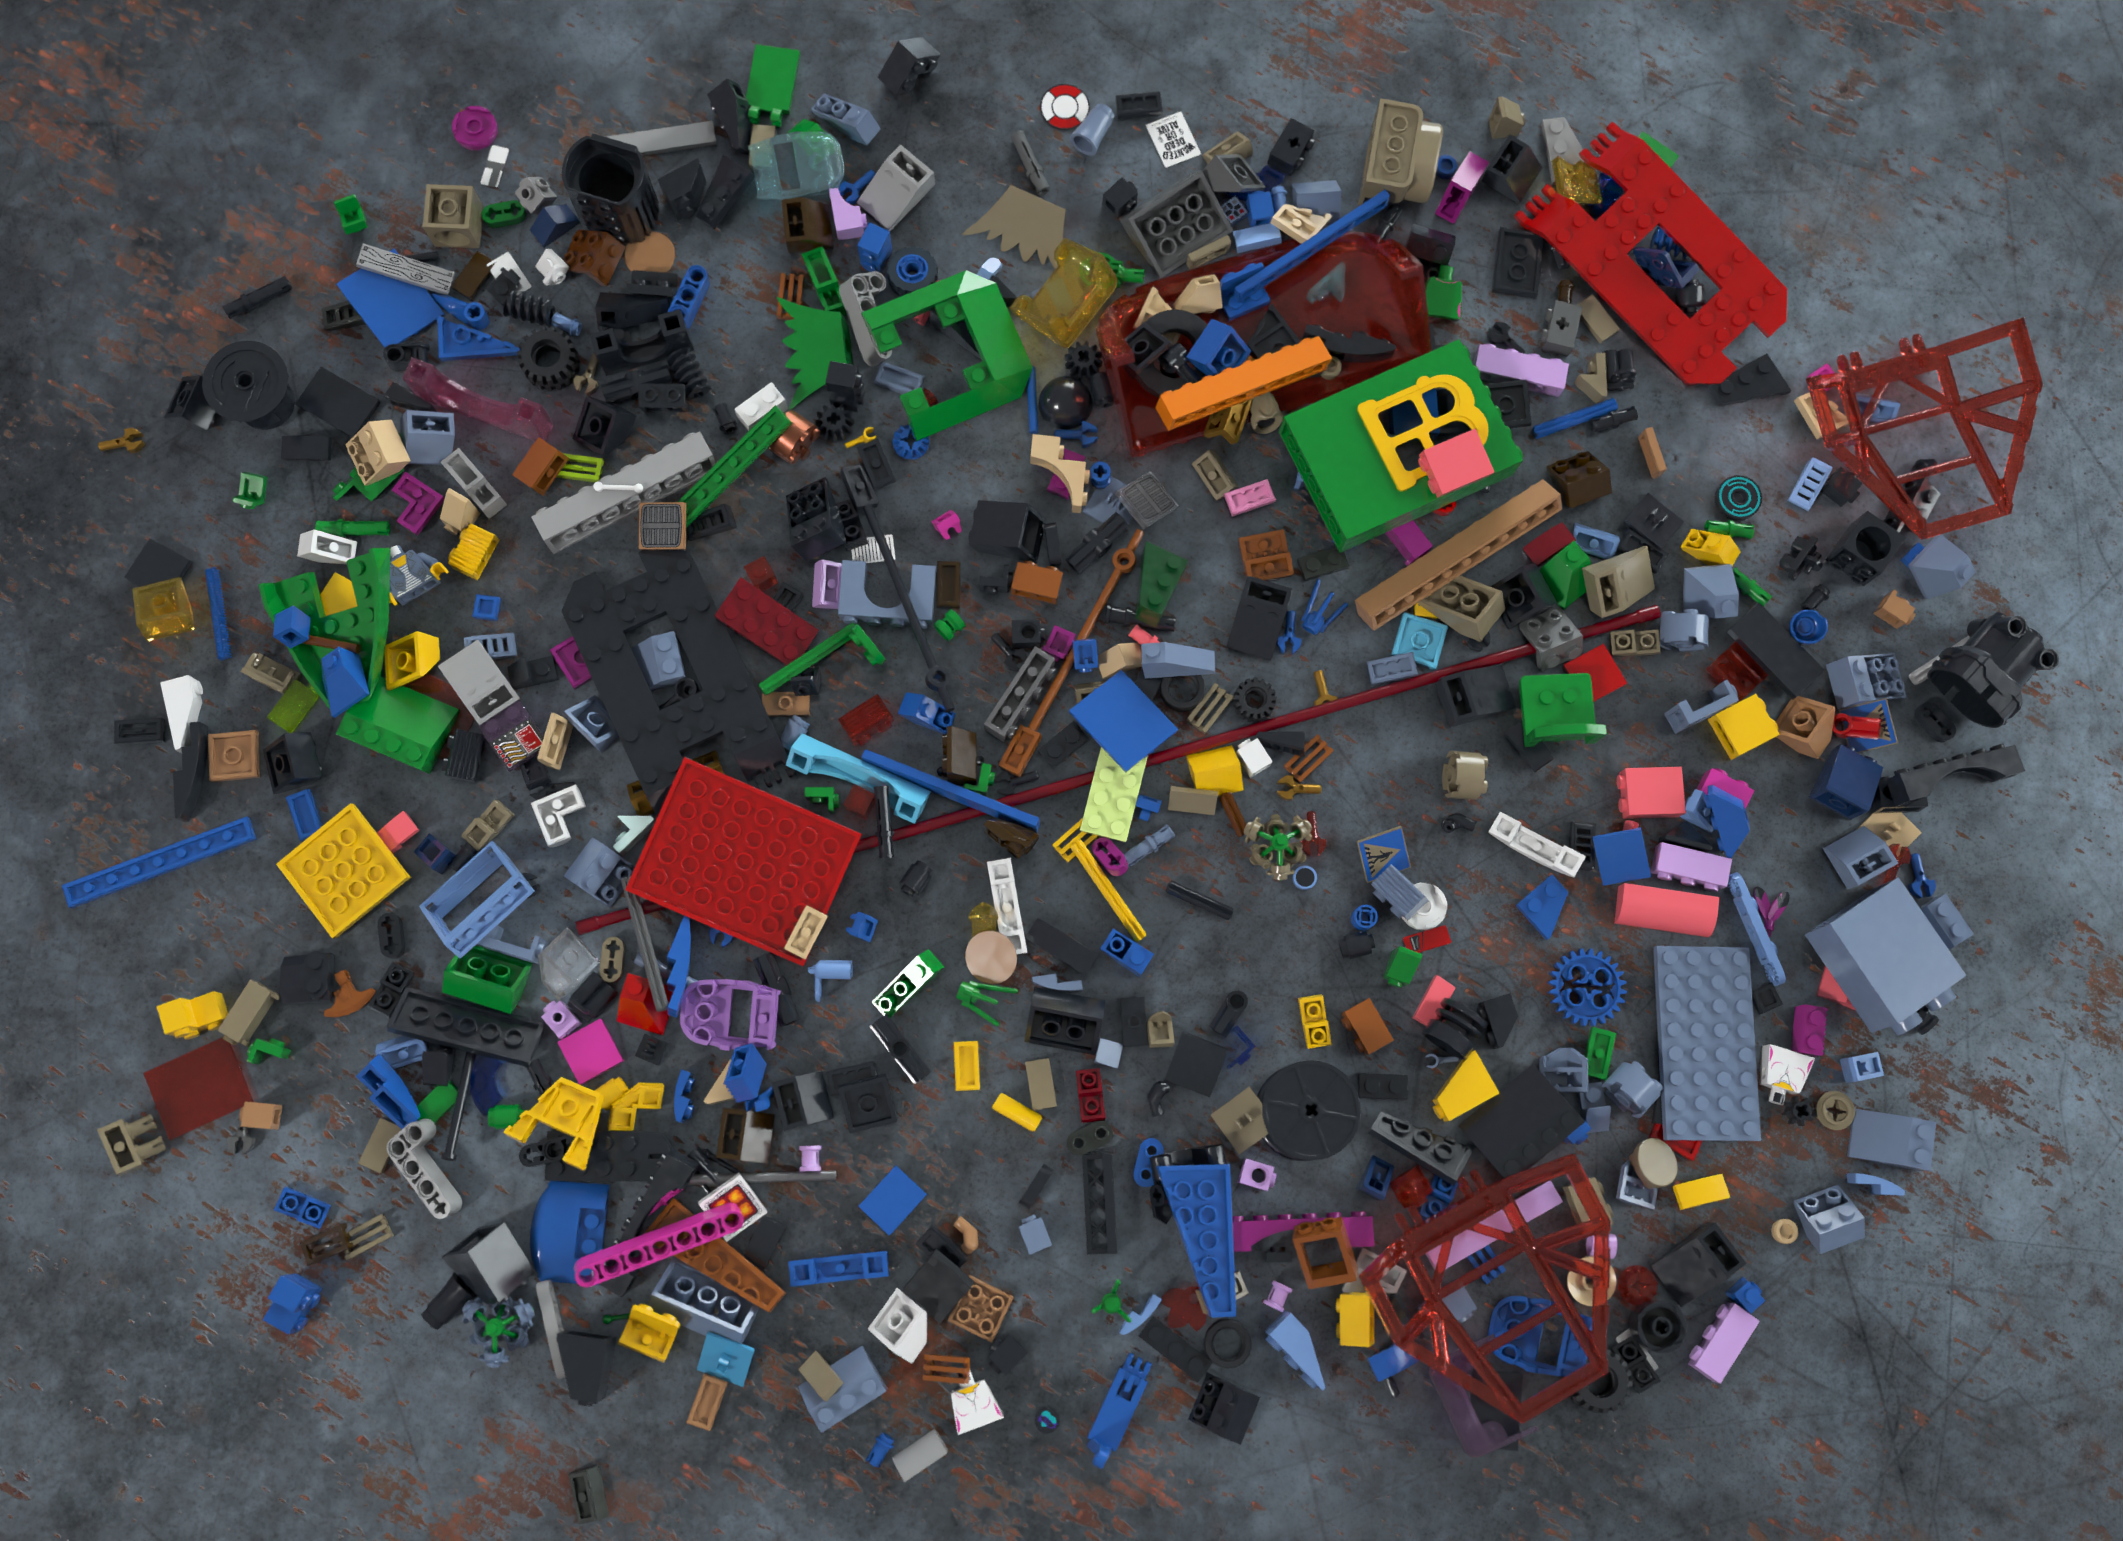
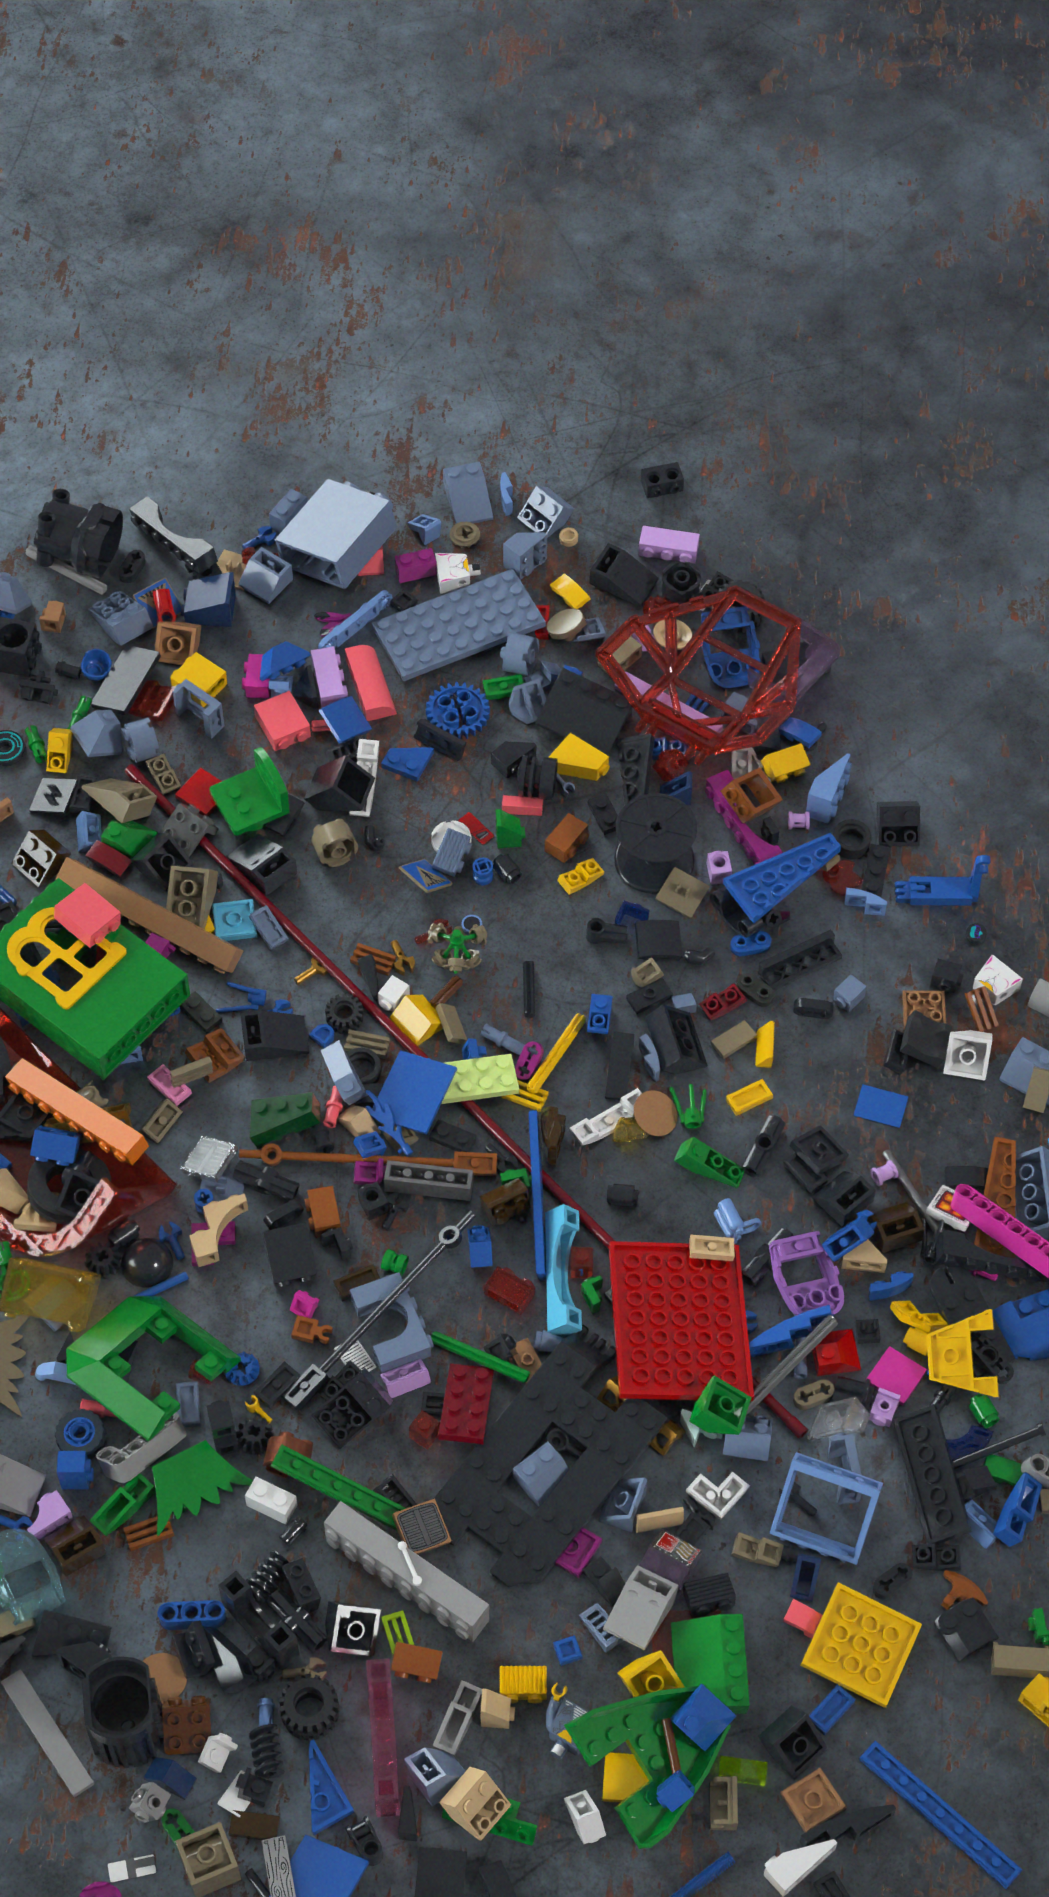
camera: 110 degrees left, 20 degrees down
green pin [315,519,390,537] -> none
magenta plate [392,472,445,536] -> none
blue piece [431,292,490,330] -> none
green slope [442,945,533,1014] -> none
blue slope [788,1251,889,1287] -> none
blue tile [846,912,878,942] -> none
green tile [849,624,886,666] -> none
black pin [874,786,894,858] -> none
medium nougat arm [953,1216,978,1254] -> none
green plant [1091,1280,1131,1323] -> none
blue brick [1725,1277,1765,1314] -> none
black gear [1781,1096,1815,1127] -> none
none -> dark tan tile [170,1057,213,1088]
none -> dark orange plate [291,1315,333,1344]
none -> black slope [304,755,375,811]
none -> blue tile [309,1024,334,1048]
none -> blue piece [365,1090,413,1157]
none -> black hinge [413,718,466,761]
none -> sand blue slope [503,532,547,580]
none -> black brick [641,462,684,498]
none -> green slope [689,1375,752,1435]

